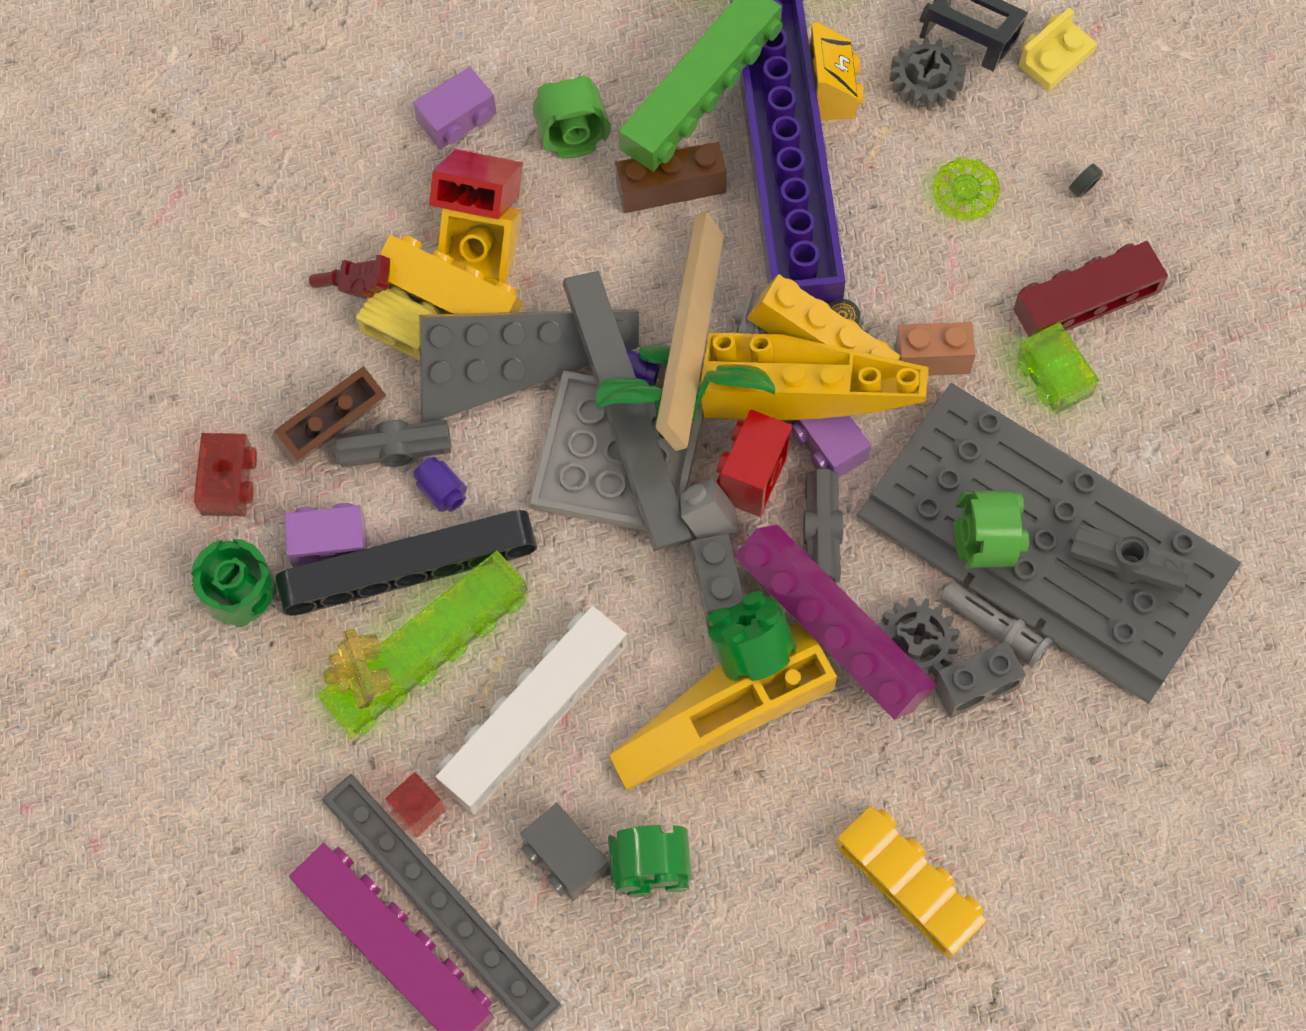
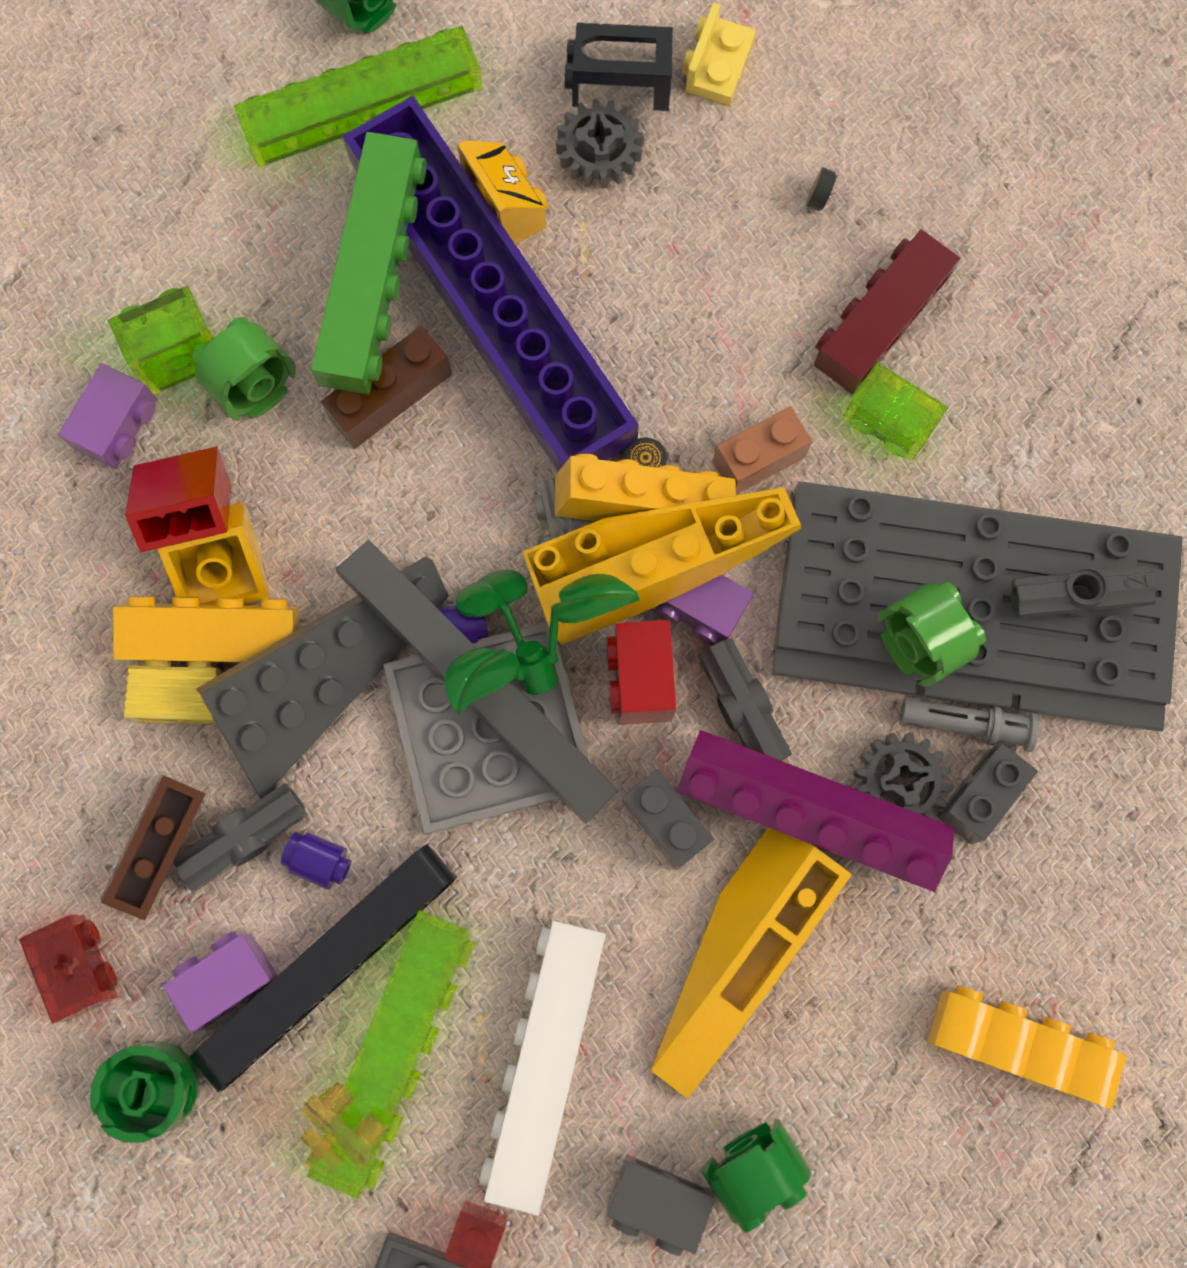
camera: 30 degrees left, 10 degrees up
dark red piece [309,255,390,299] -> none
tan tile [656,211,724,451] -> none
light grey brick [681,478,737,539] -> none
green brick [707,591,797,681] -> none
clear neon green wheel [933,158,1000,220] -> none
none -> clear neon green brick [108,285,217,394]

